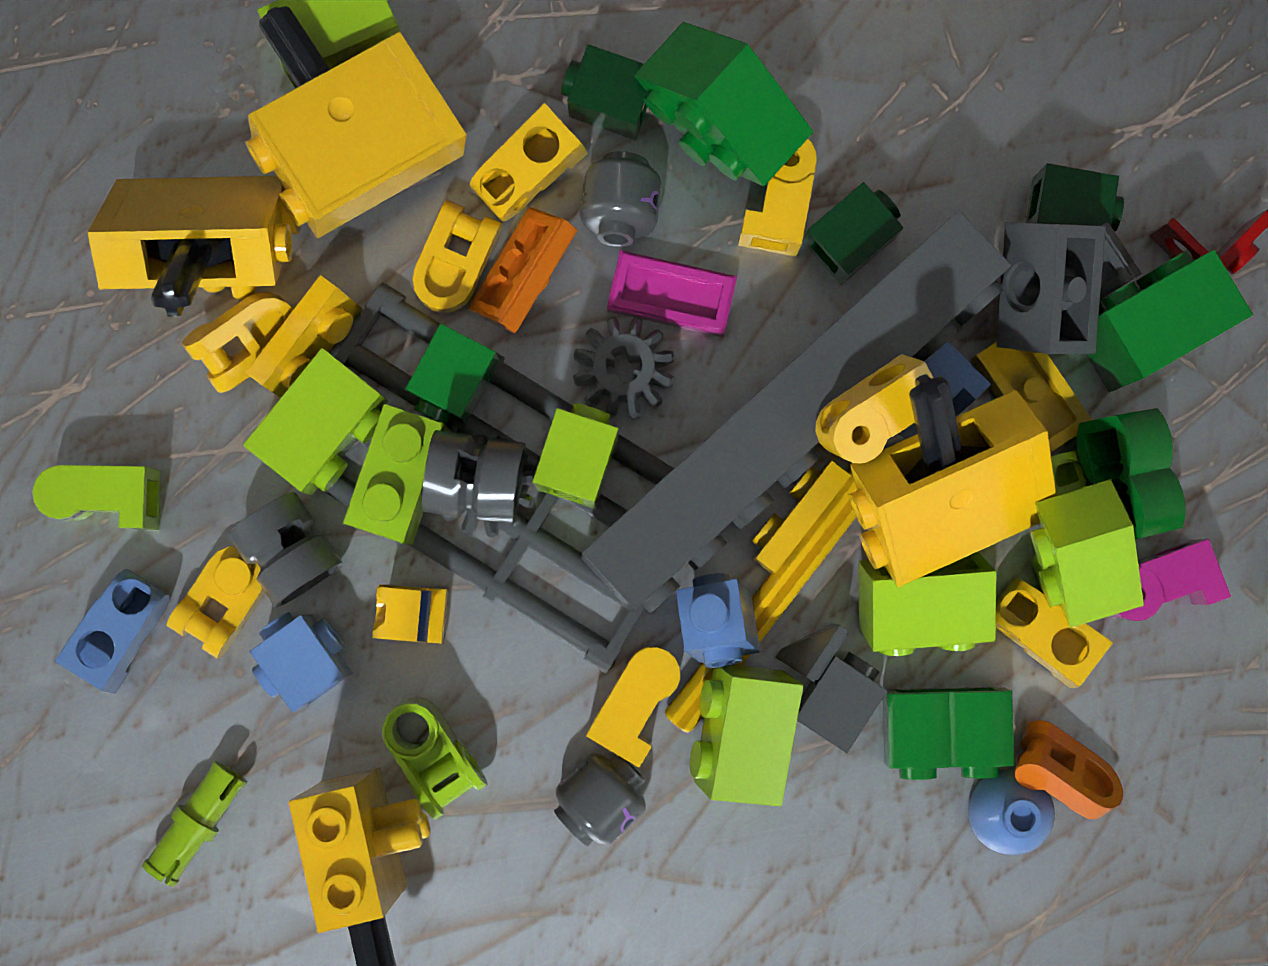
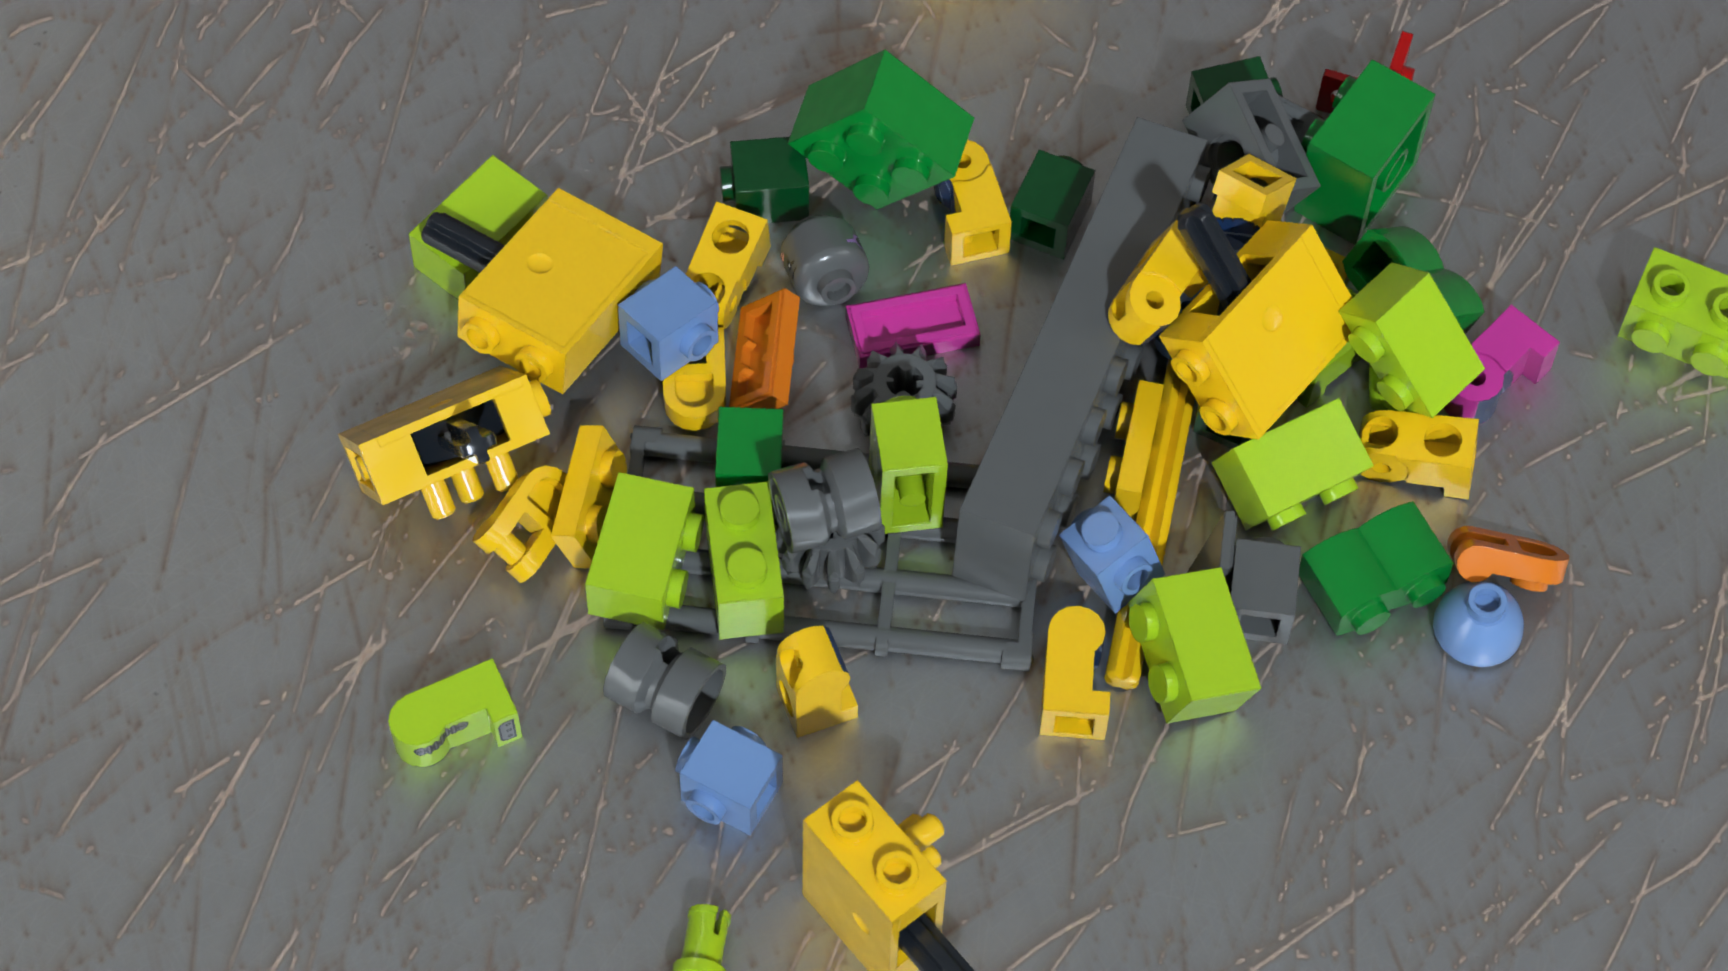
camera: 25 degrees left, 25 degrees down
medium blue leg [55,569,170,694] -> none
yellow plate [166,546,265,659] -> none
lime piece [382,698,488,820] -> none
dark grey head [554,753,646,846] -> none
none -> medium blue brick [618,266,719,381]
none -> yellow leg [1212,154,1297,253]

